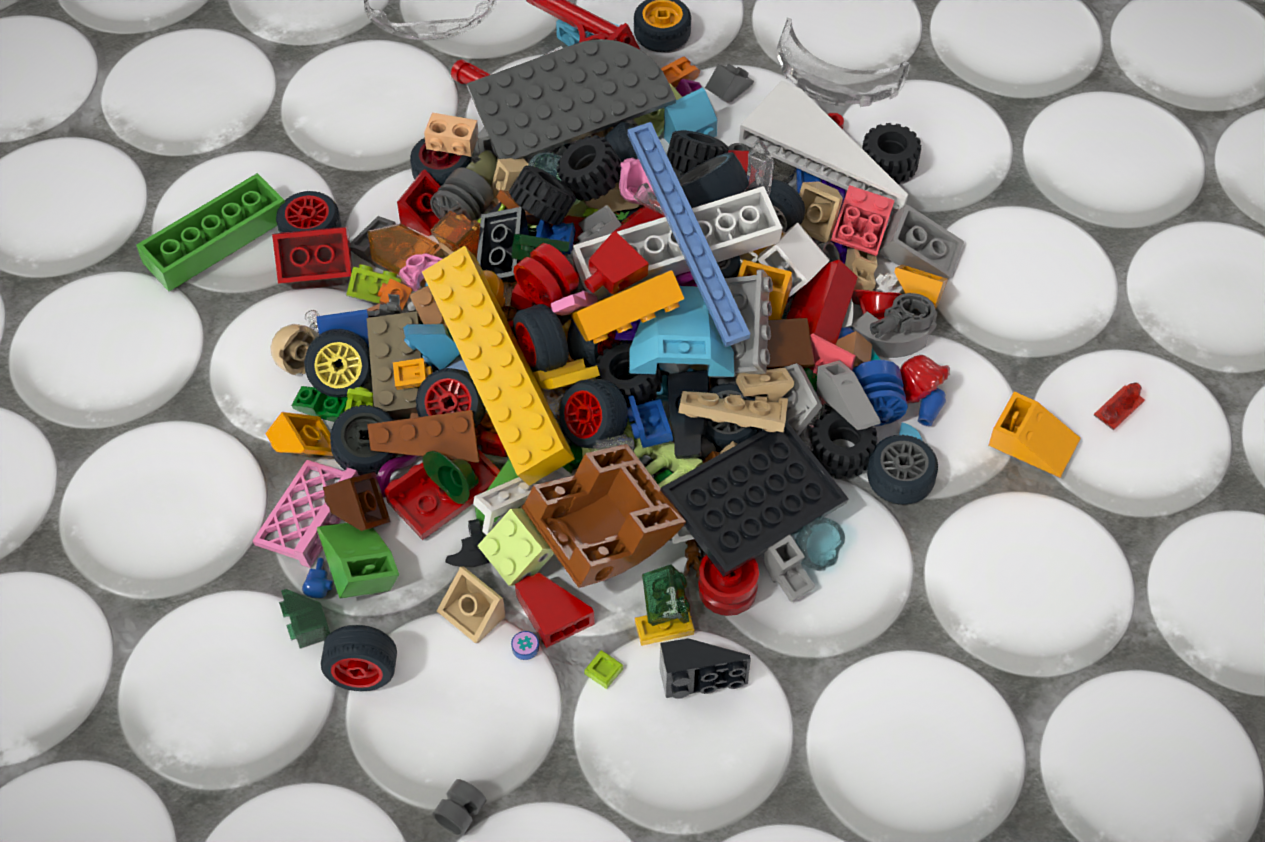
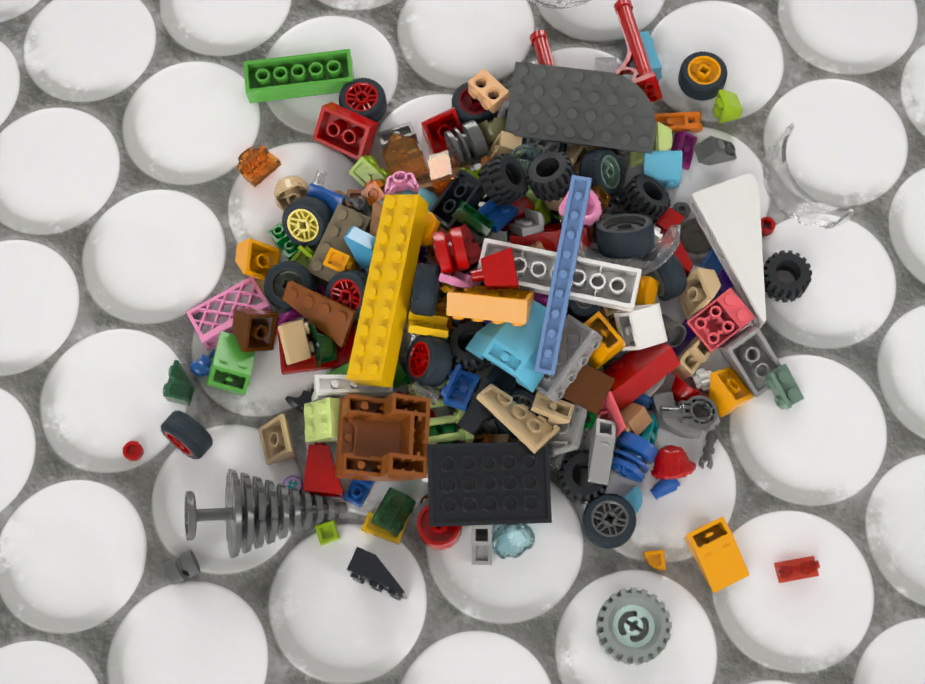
camera: 40 degrees right, 15 degrees up
none -> red tile [123,441,144,461]
none -> dark grey plant [184,469,348,559]
none -> clear orange slope [236,145,282,187]
none -> tan slope [278,319,315,365]
none -> blue slope [343,479,375,508]
none -> light grey wheel [596,588,672,665]
none -> light orange tile [643,550,666,571]
none -> dark grey piece [699,431,717,470]
none -> lime slope [712,89,743,124]
none -> sand green bracket [764,364,804,410]

